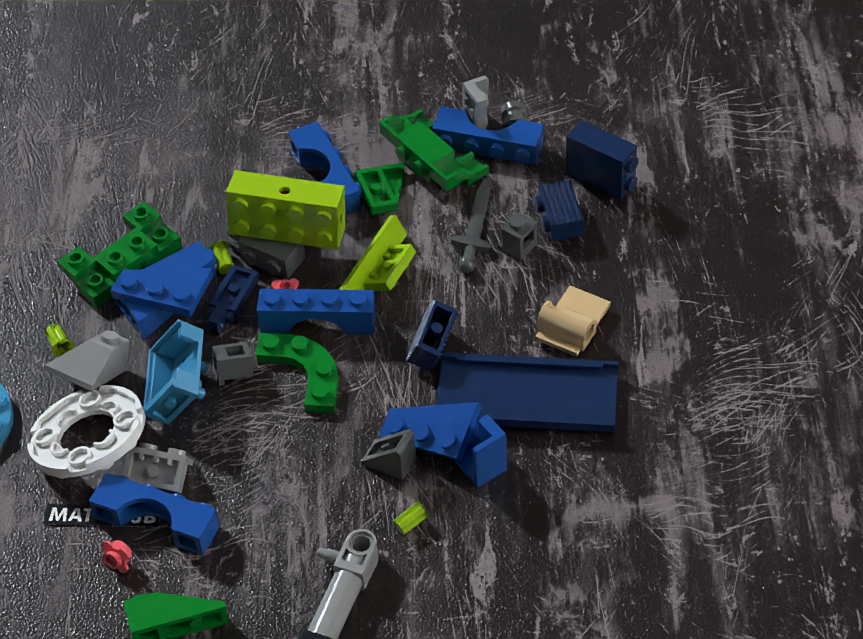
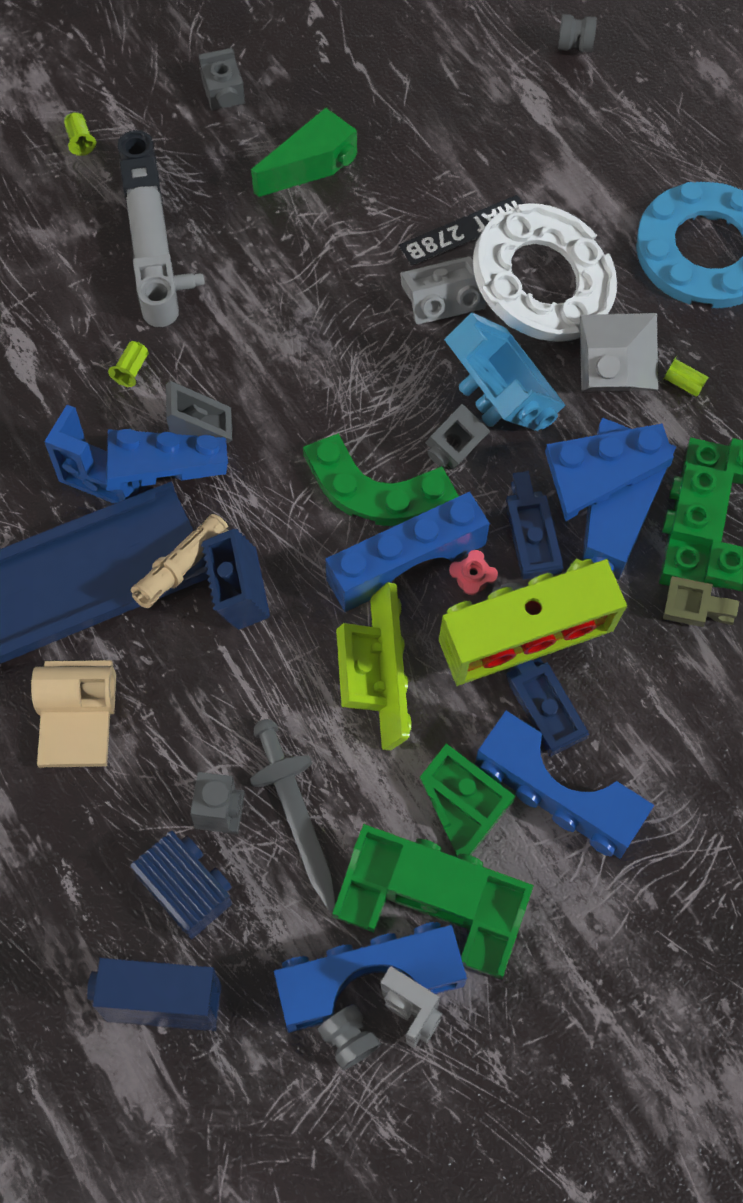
camera: 145 degrees right, 15 degrees up
blue arch [89,472,220,555] -> none
coral plate [102,540,132,573] -> none
none -> tan pin [131,514,229,608]
none -> olive plate [663,576,739,627]

